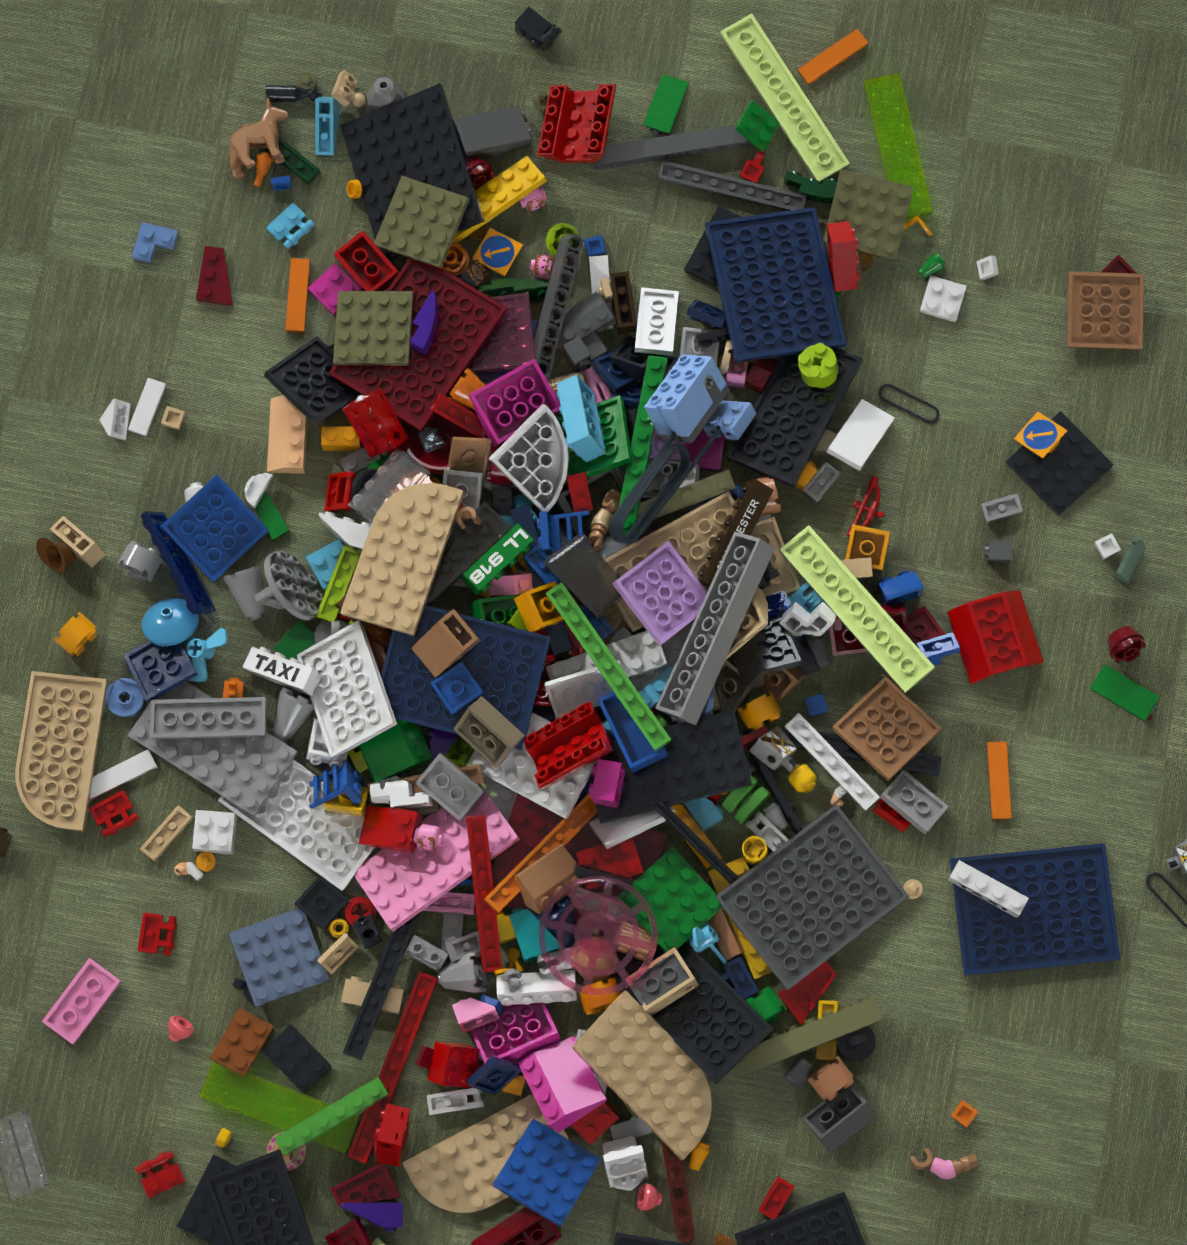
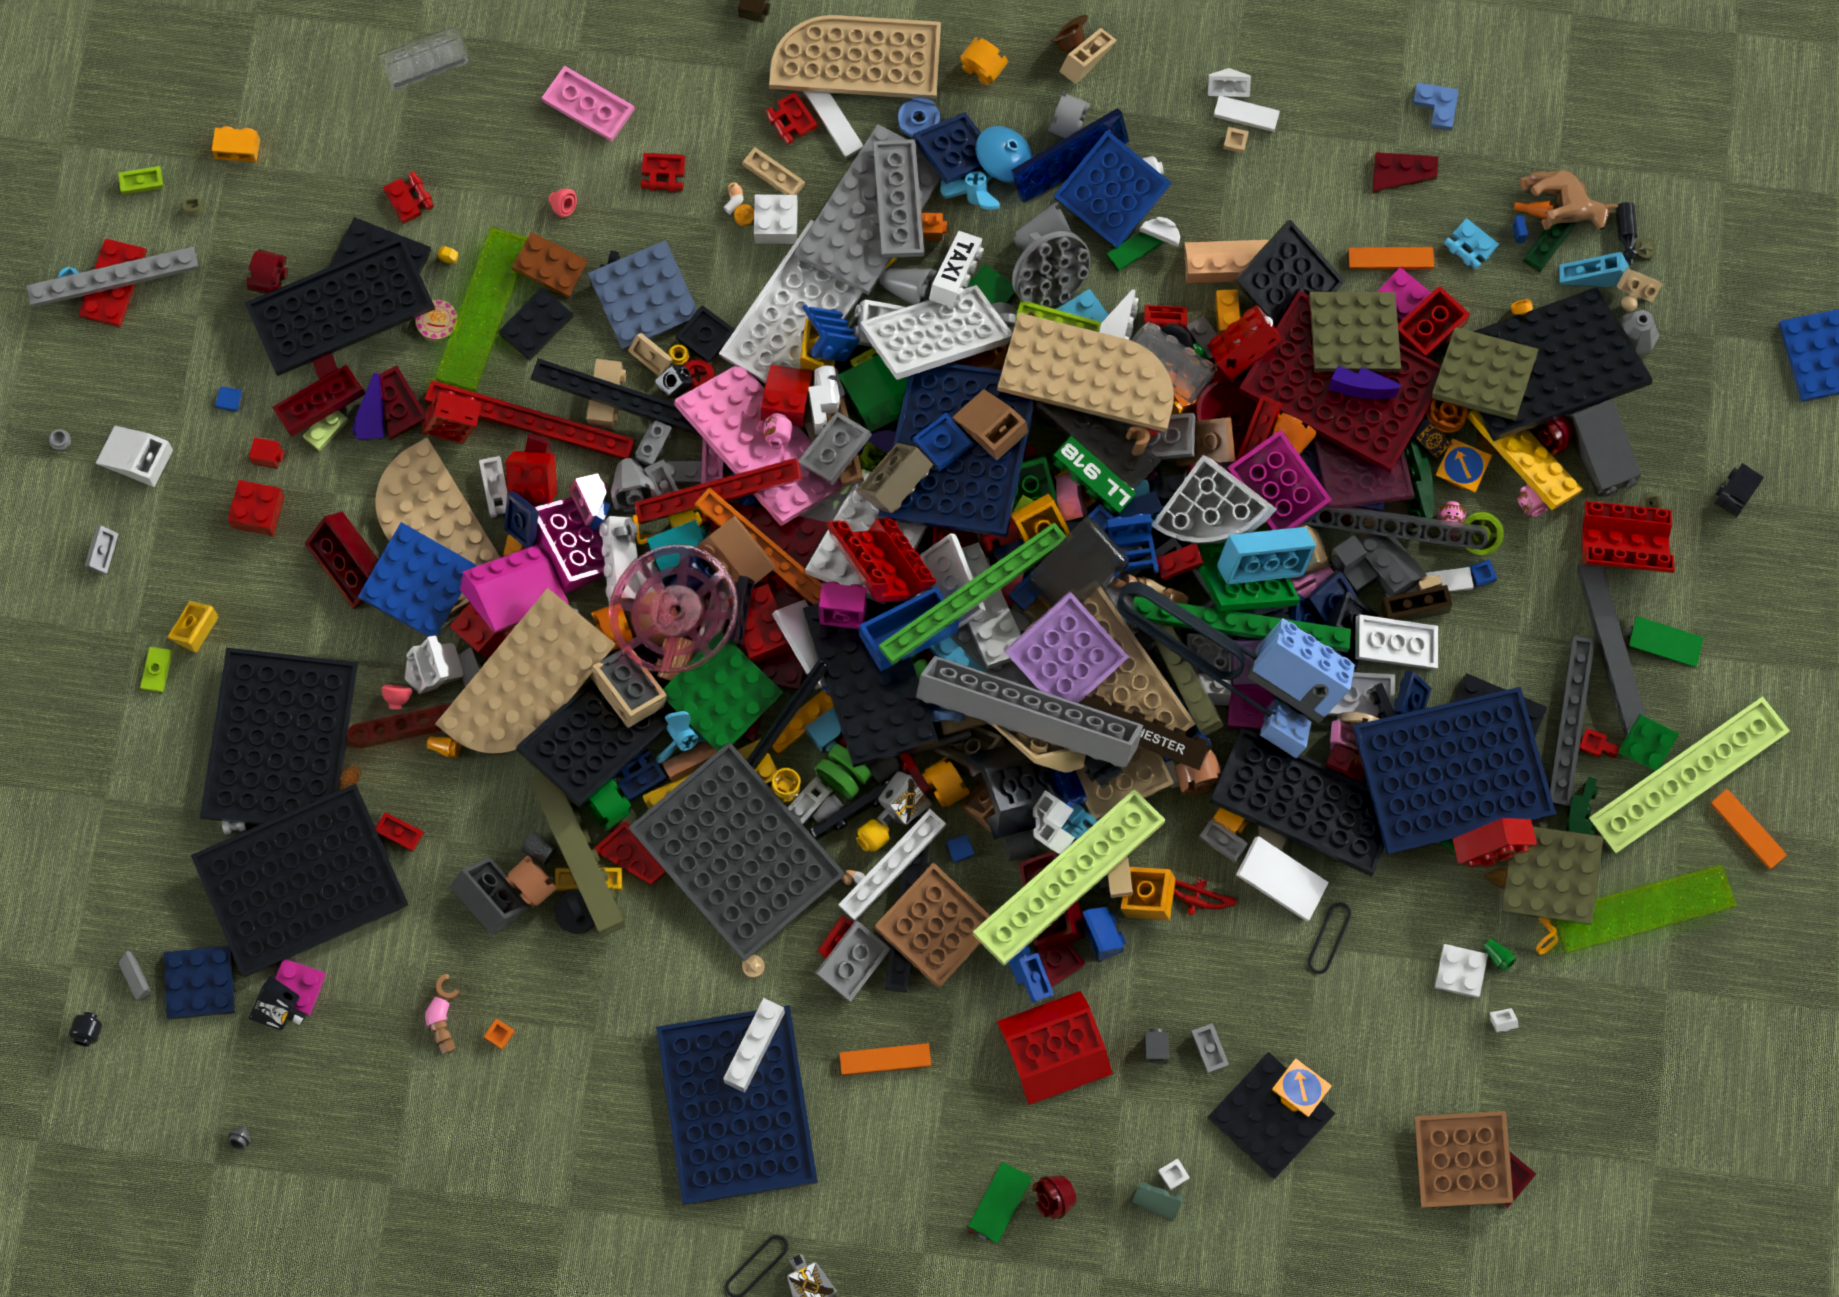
camera: 85 degrees right, 5 degrees down
bright green brick [275,1077,389,1156] -> none
clear light blue plate [418,421,444,453] -> none
lime brick [798,343,839,389] -> none

